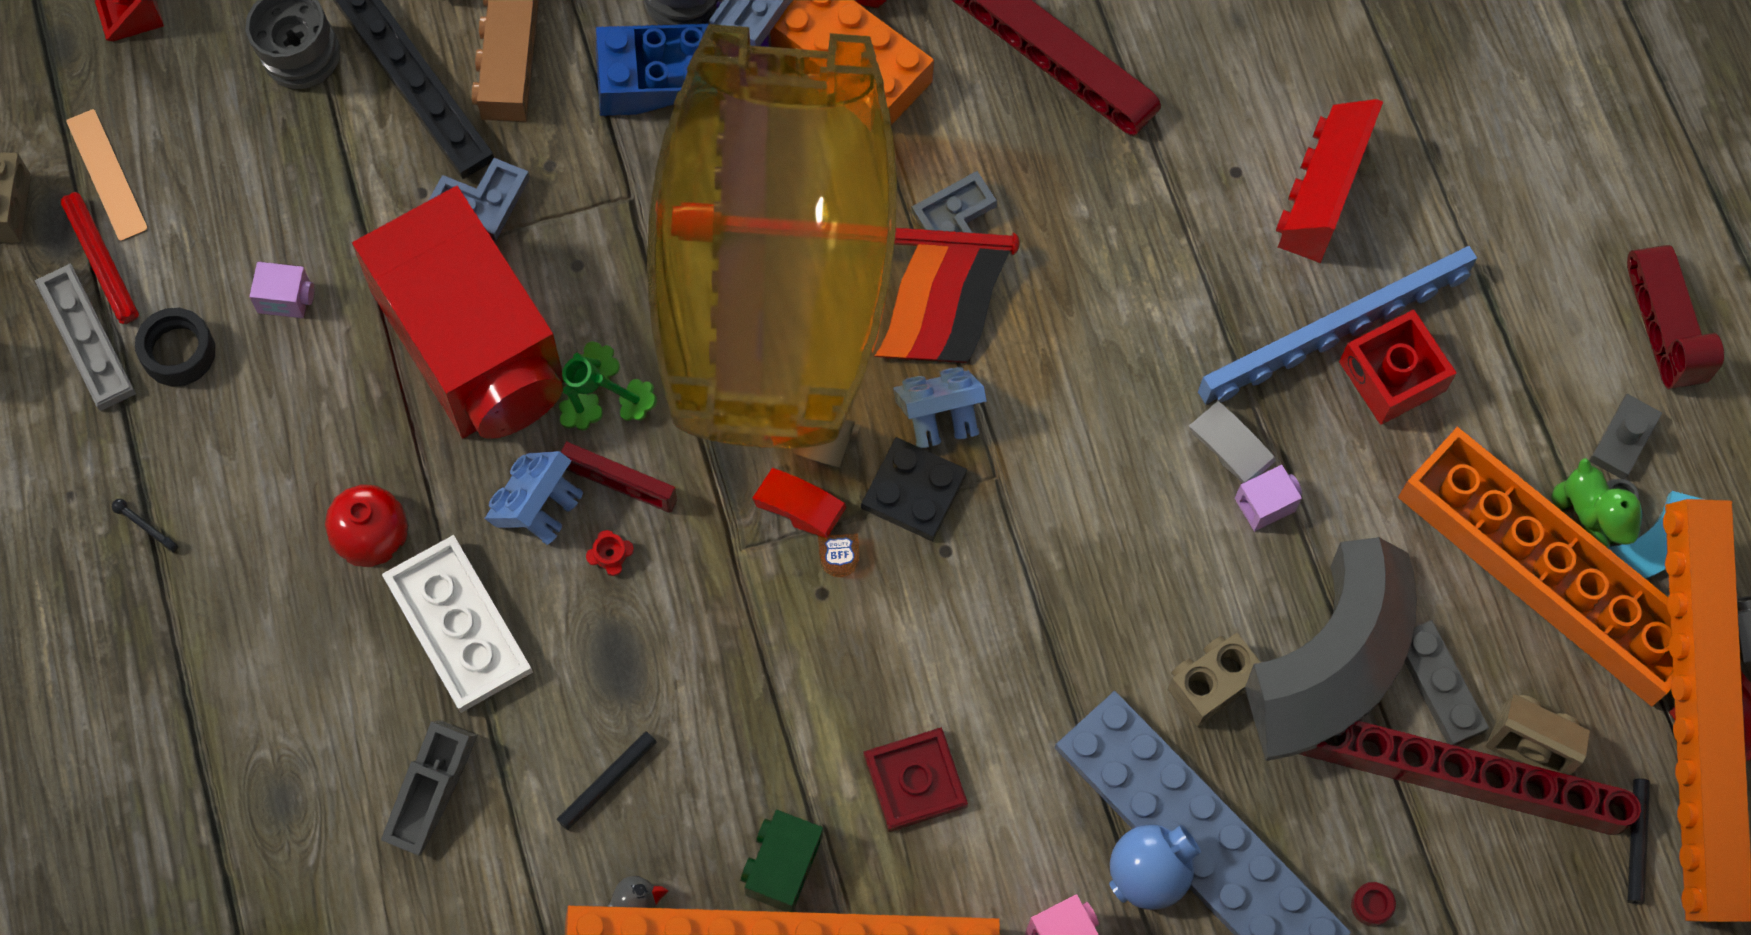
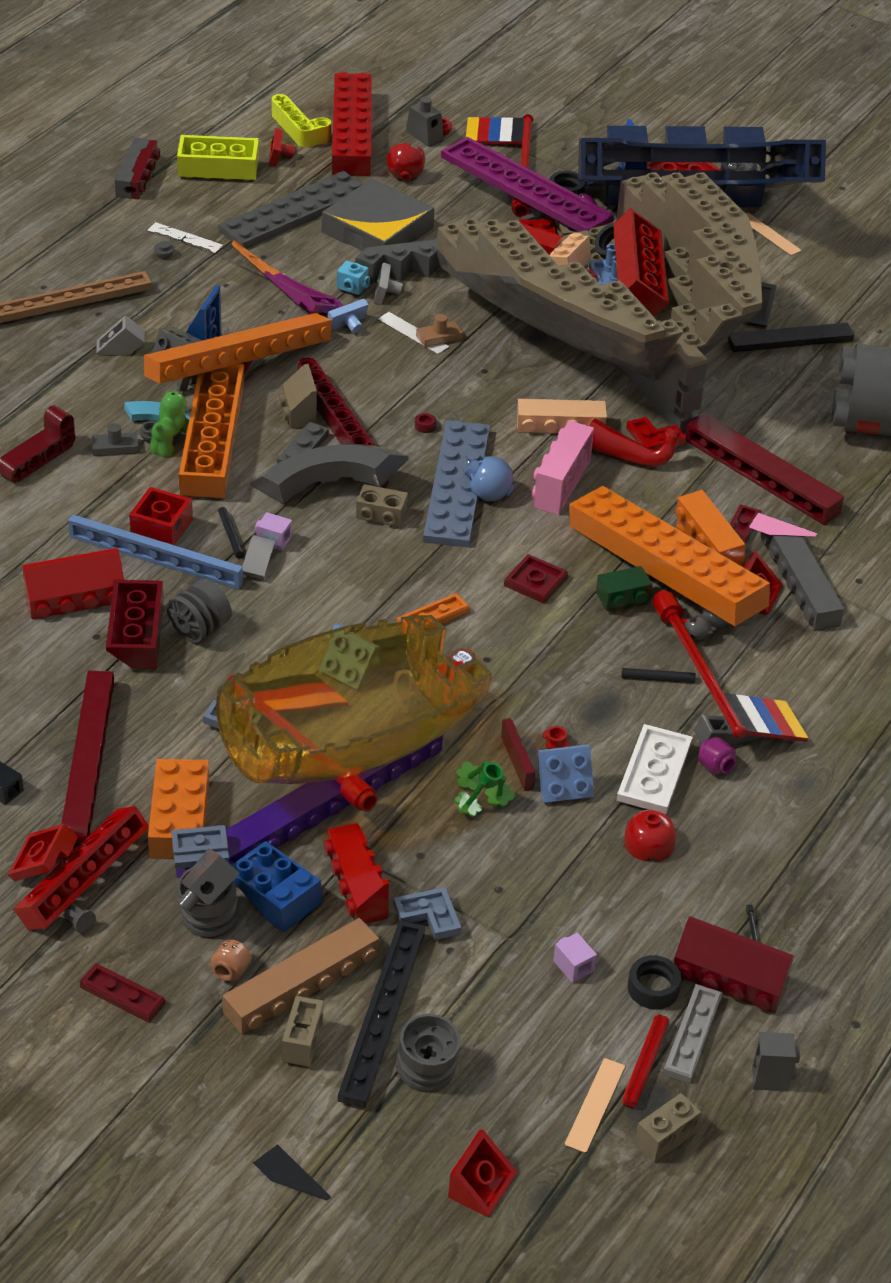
camera: 130 degrees left, 25 degrees down
red container [351,185,564,439] -> none
black piece [1627,779,1650,905] -> none
none -> dark red slope [106,580,164,669]
none -> dark grey wheel [167,578,232,643]
none -> black bar [218,507,244,558]
none -> red wedge [323,823,389,924]
none -> orange tile [396,593,470,634]
none -> flag [653,590,808,742]
none -> dark red slope [674,916,794,1013]
none -> magenta head [698,737,736,775]

